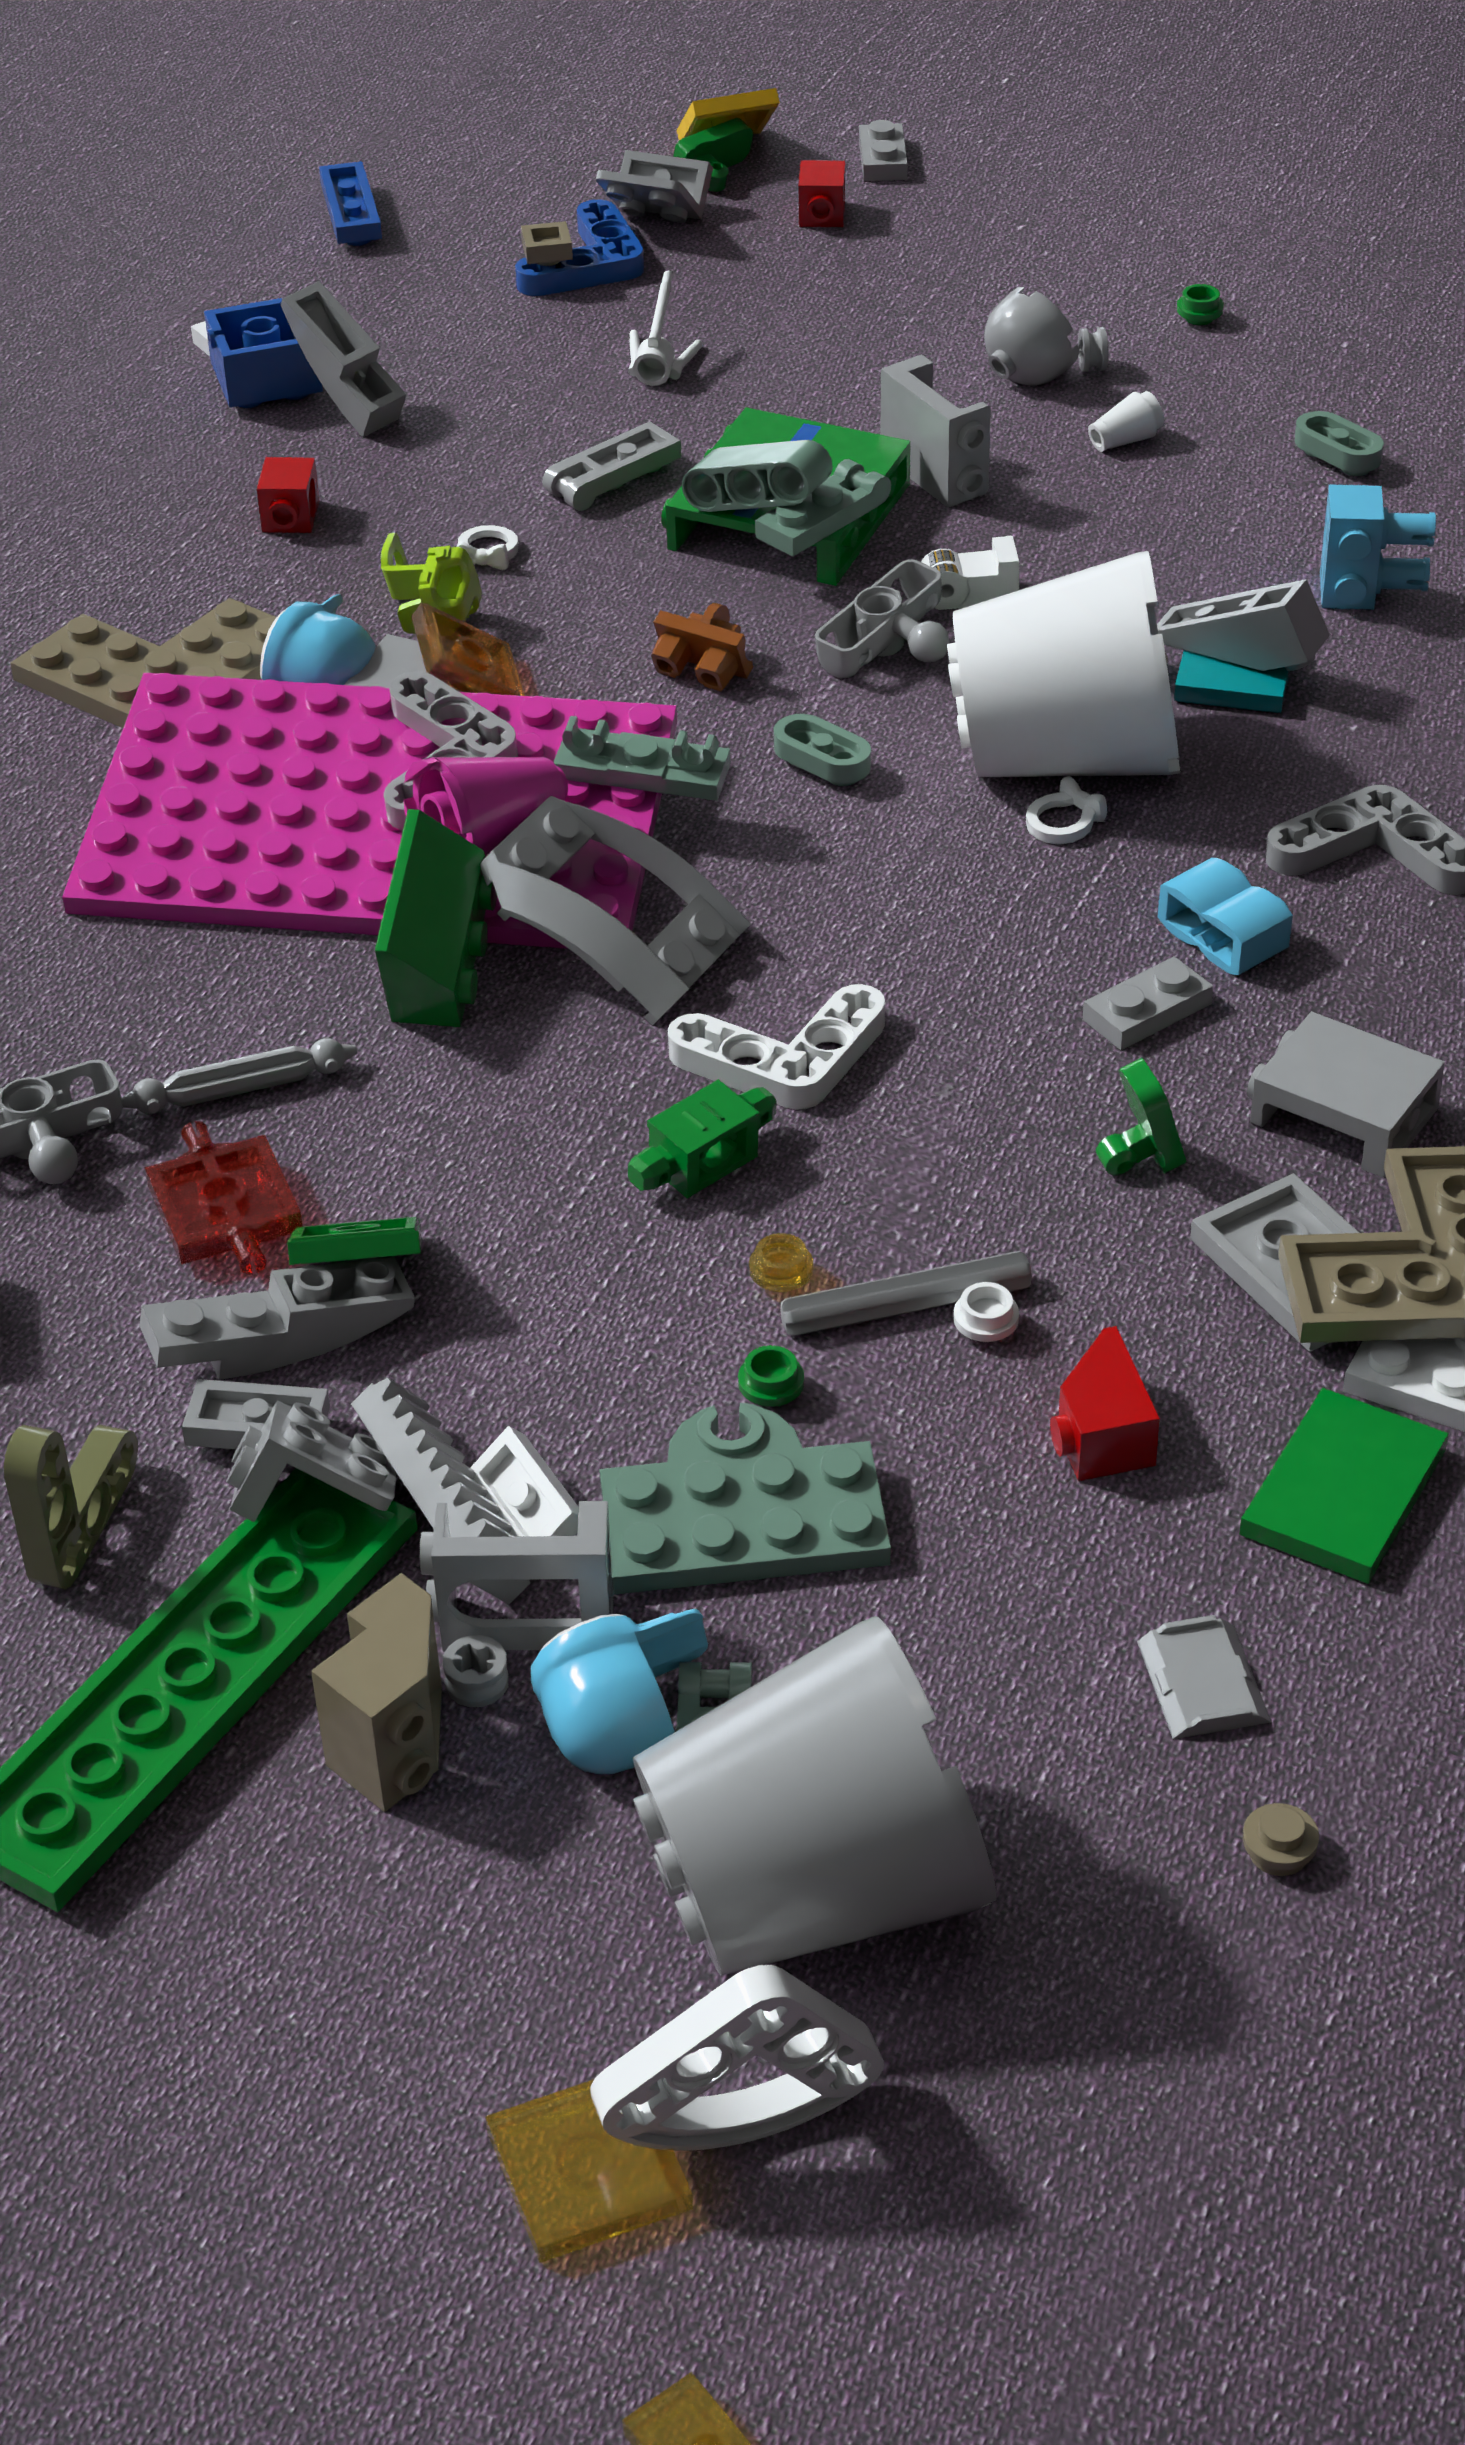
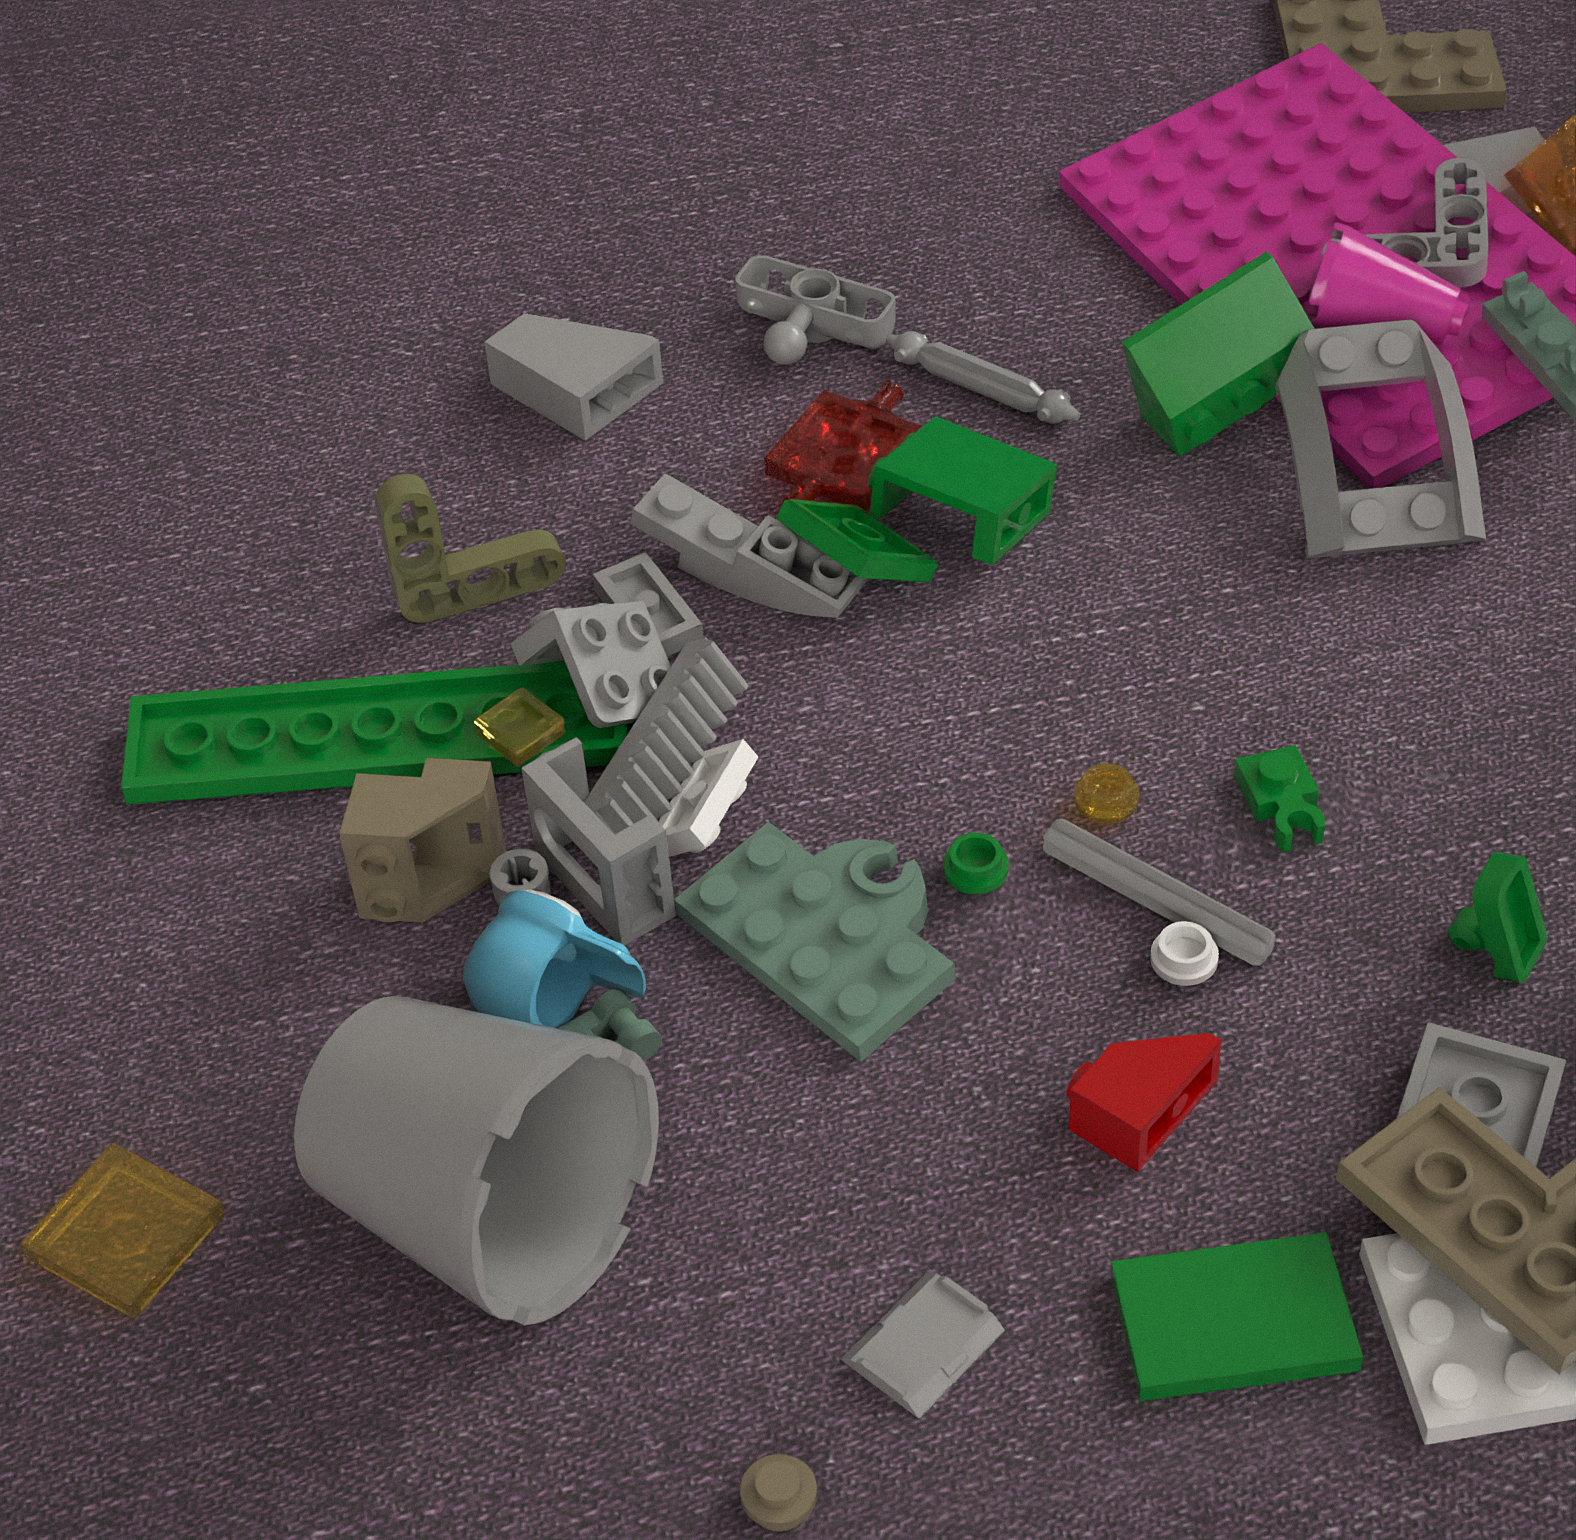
camera: 55 degrees right, 5 degrees up
medium azure piece [260,594,376,685] -> none
white beam [590,1965,884,2151] -> none
green piece [628,1079,777,1198] -> none
white beam [668,984,885,1110] -> none
none -> clear yellow tile [474,687,565,767]
none -> green panel [868,416,1057,565]
none -> green plate [1234,745,1325,852]

